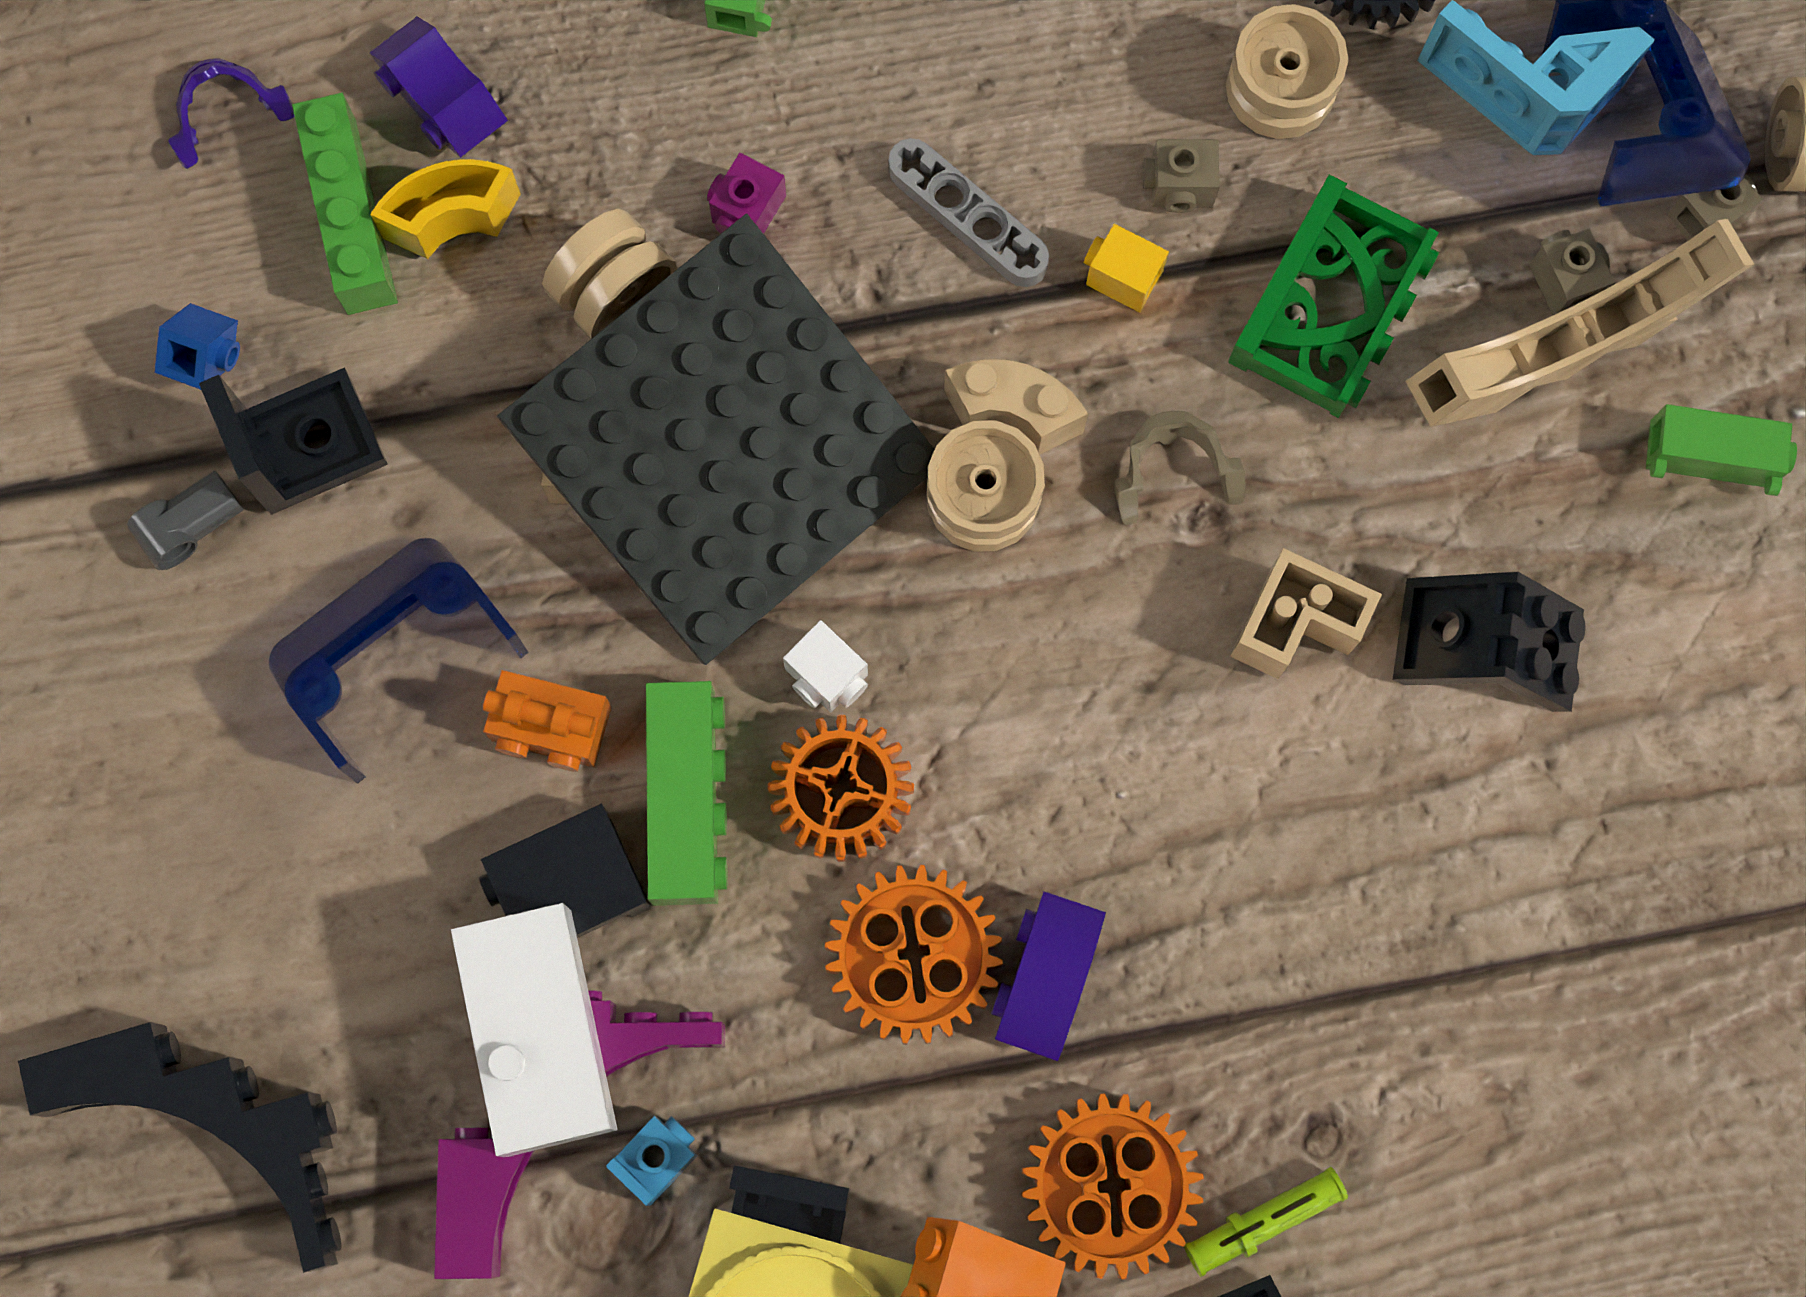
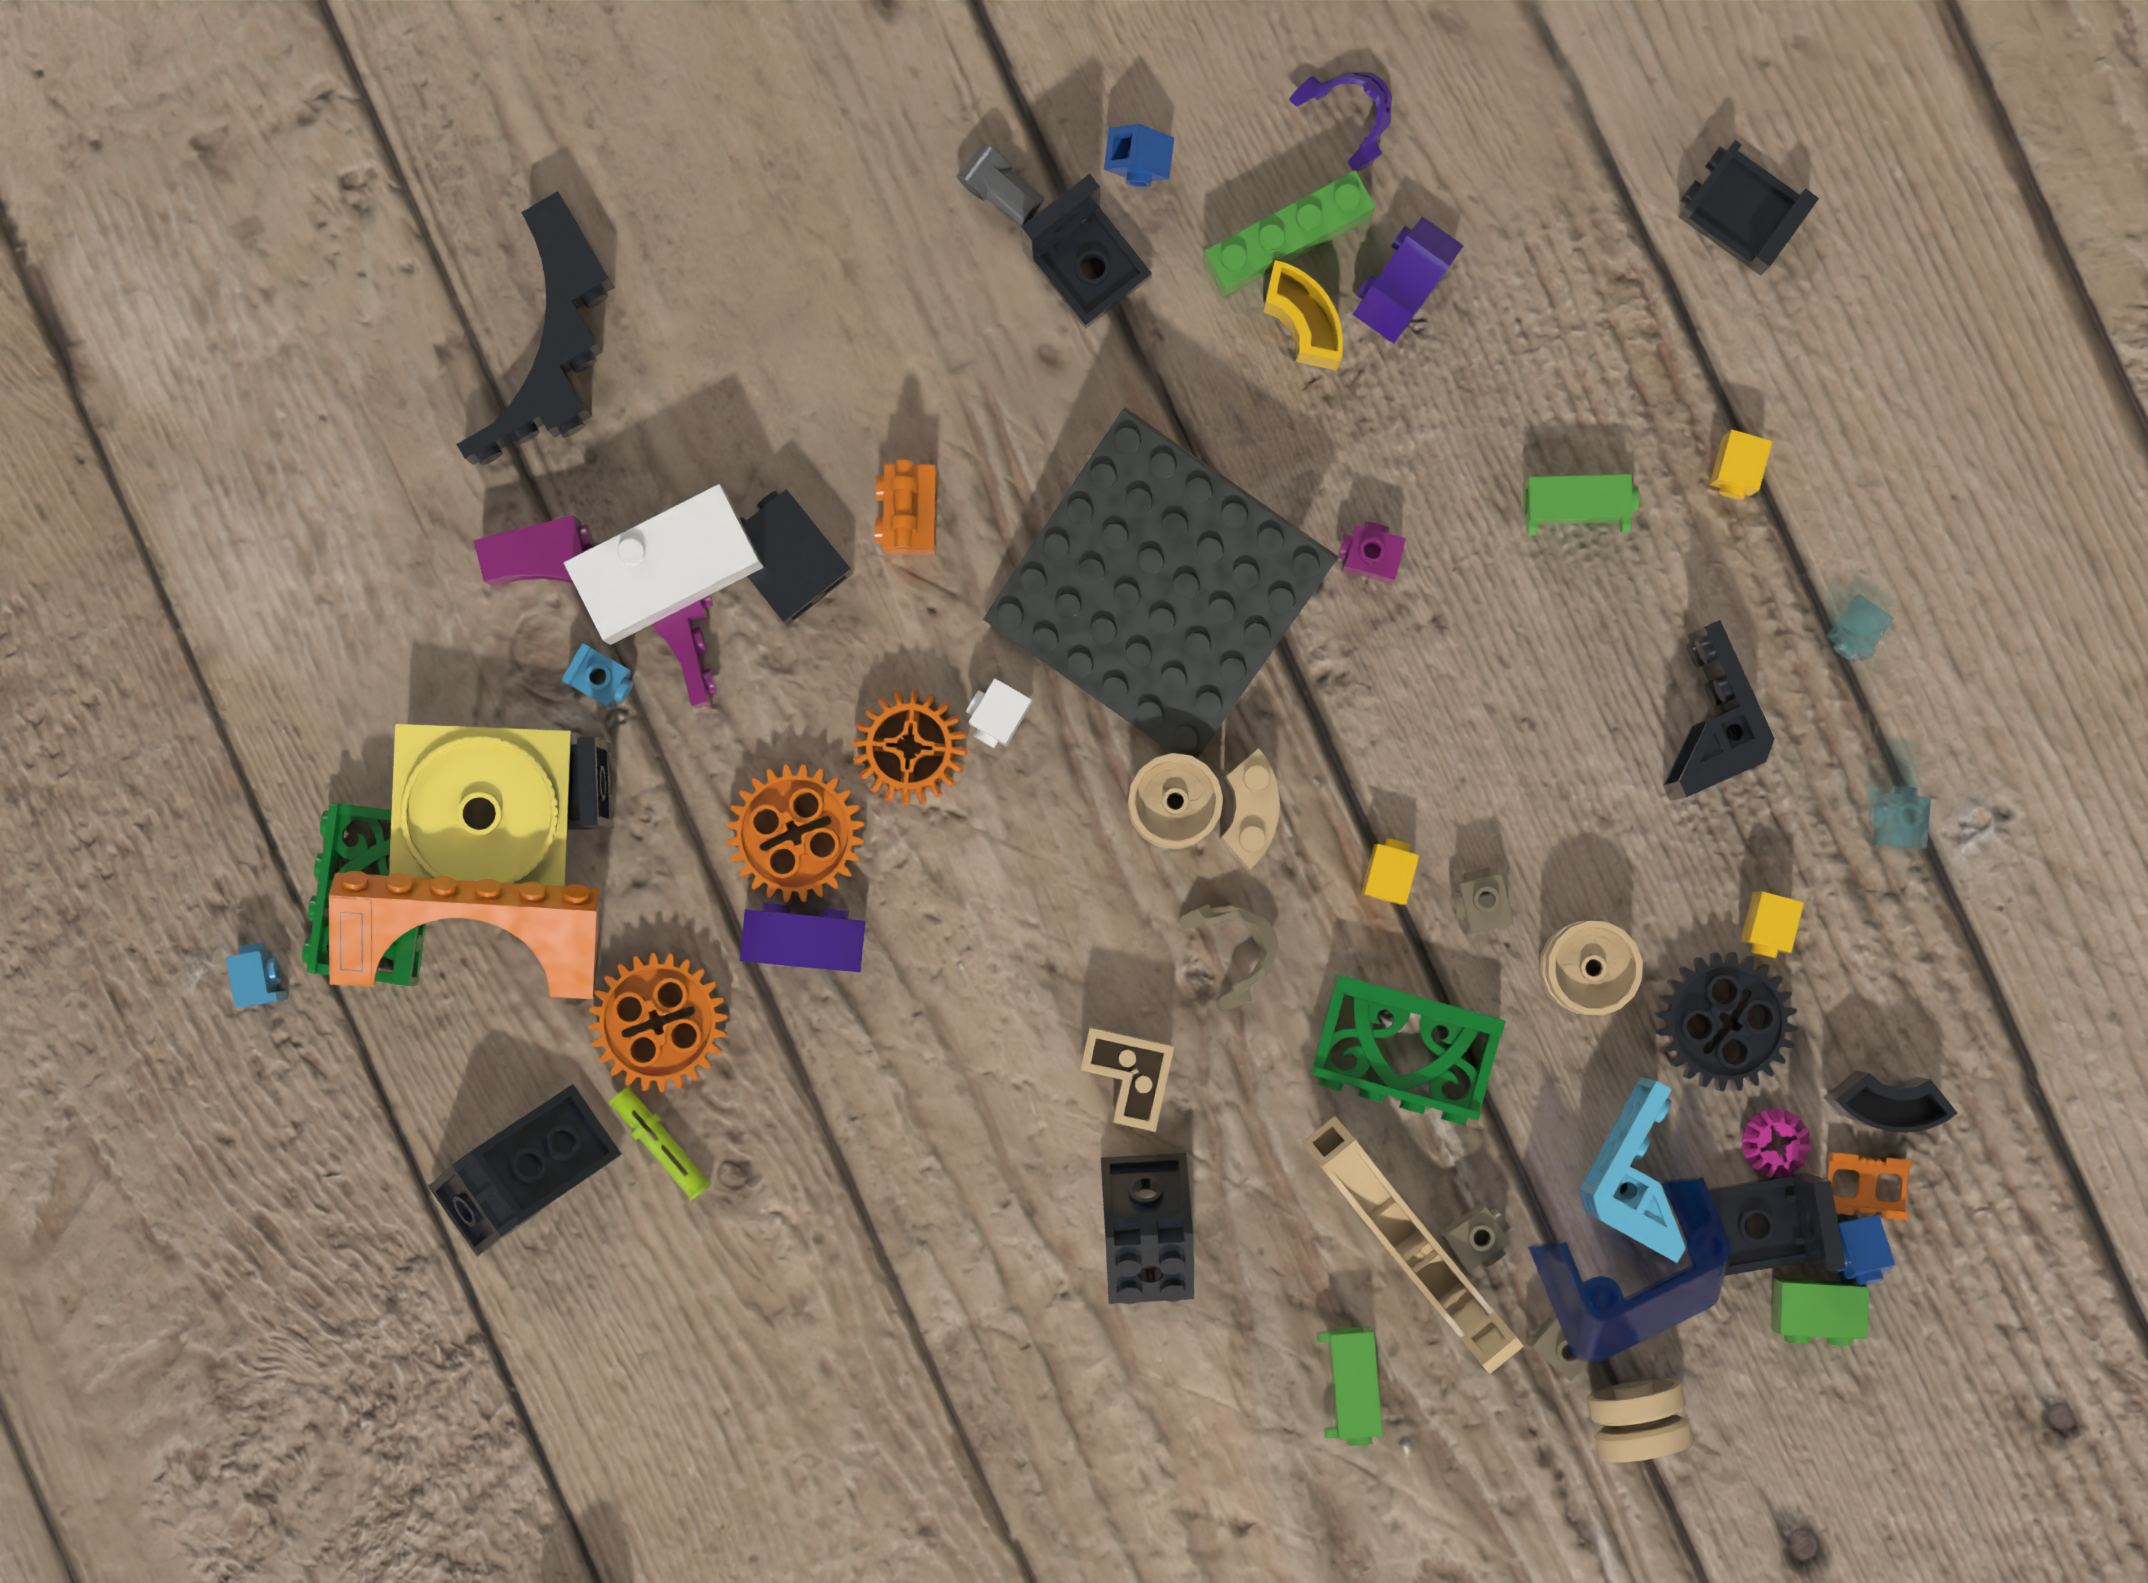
camera: 80 degrees right, 10 degrees up
clear blue windscreen [269,538,529,784] -> none
tan wheel [542,209,677,339] -> none
bright green brick [646,681,728,906] -> none
light grey beam [888,138,1049,287] -> none

